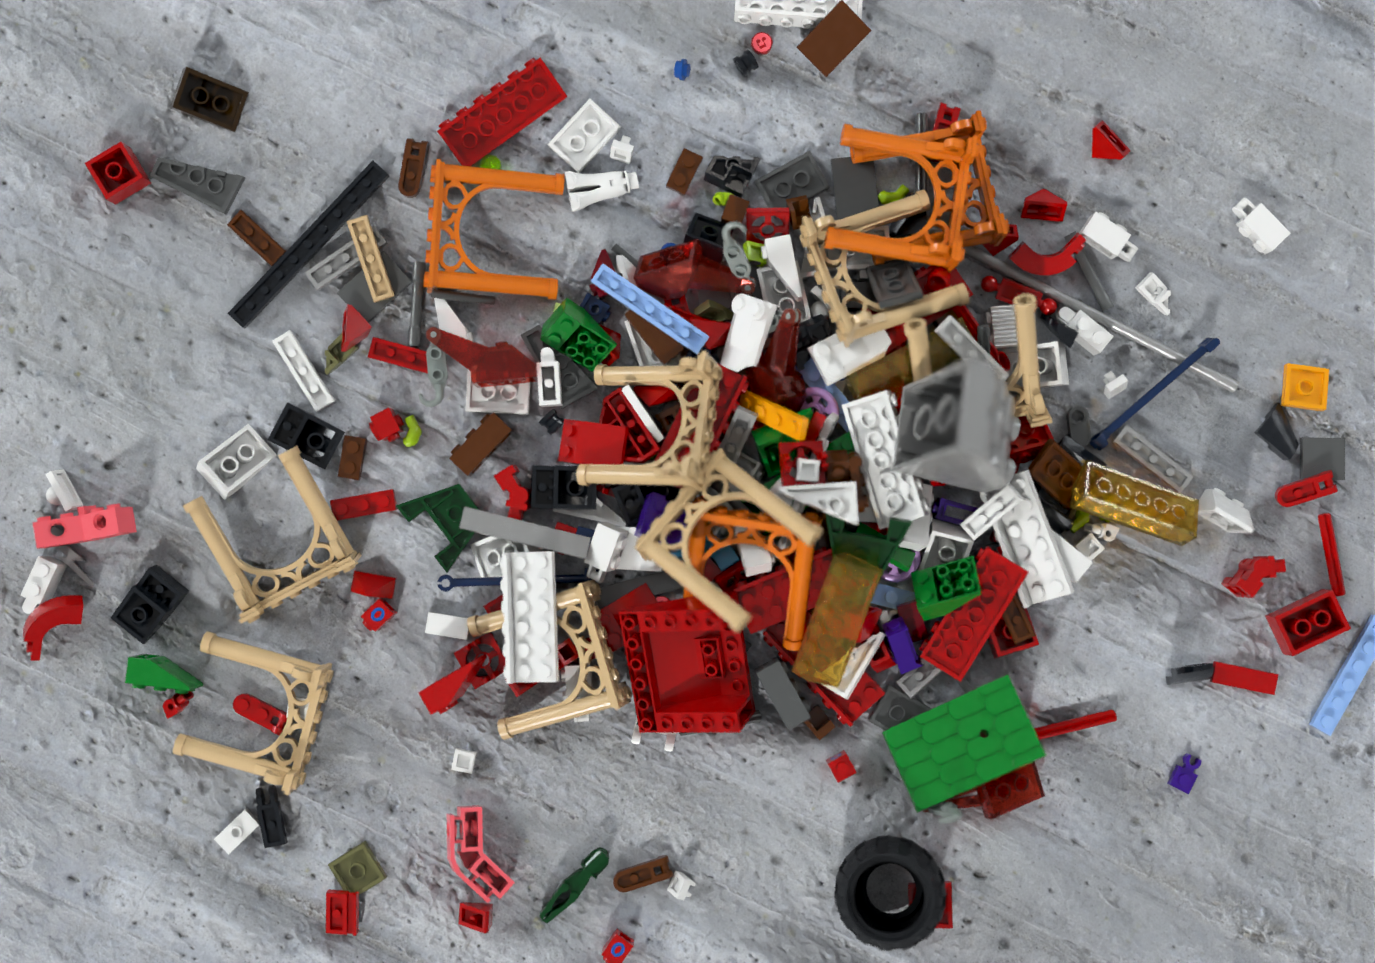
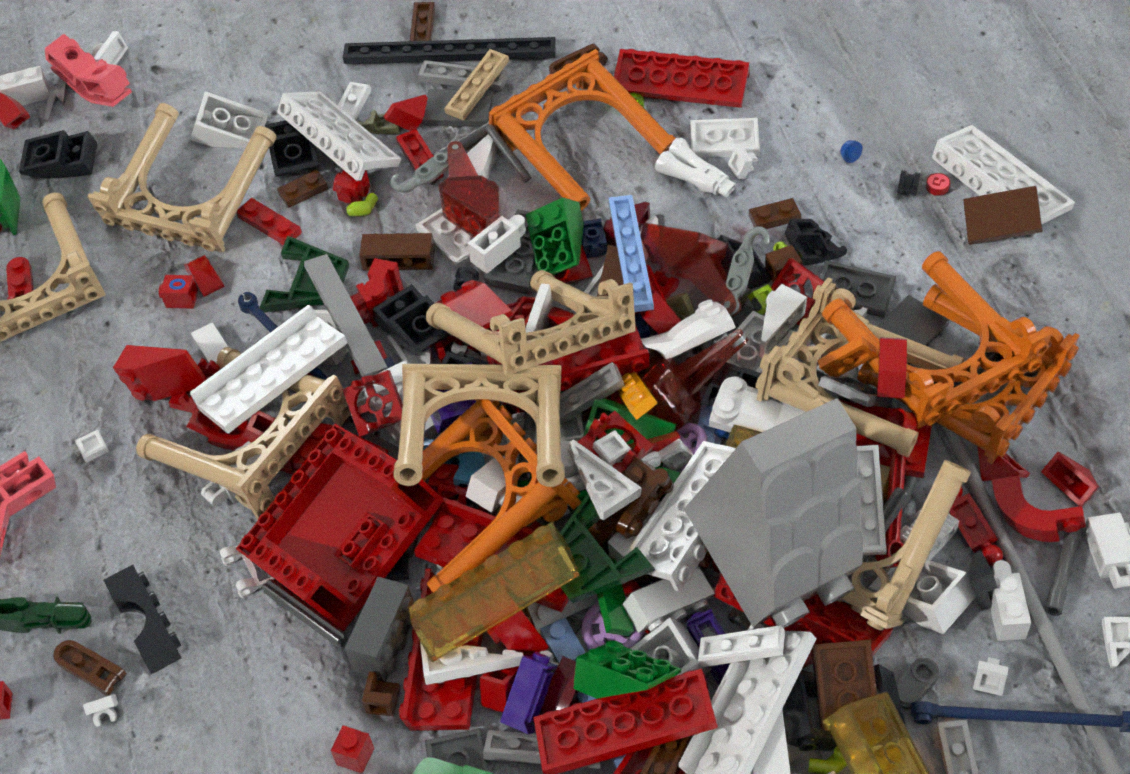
camera: 55 degrees right, 35 degrees down
none -> black arch [103,565,182,674]
none -> white bracket [277,91,401,181]
none -> red piece [342,370,403,437]
none -> orange plate [818,336,878,376]
none -> red slope [877,337,907,398]

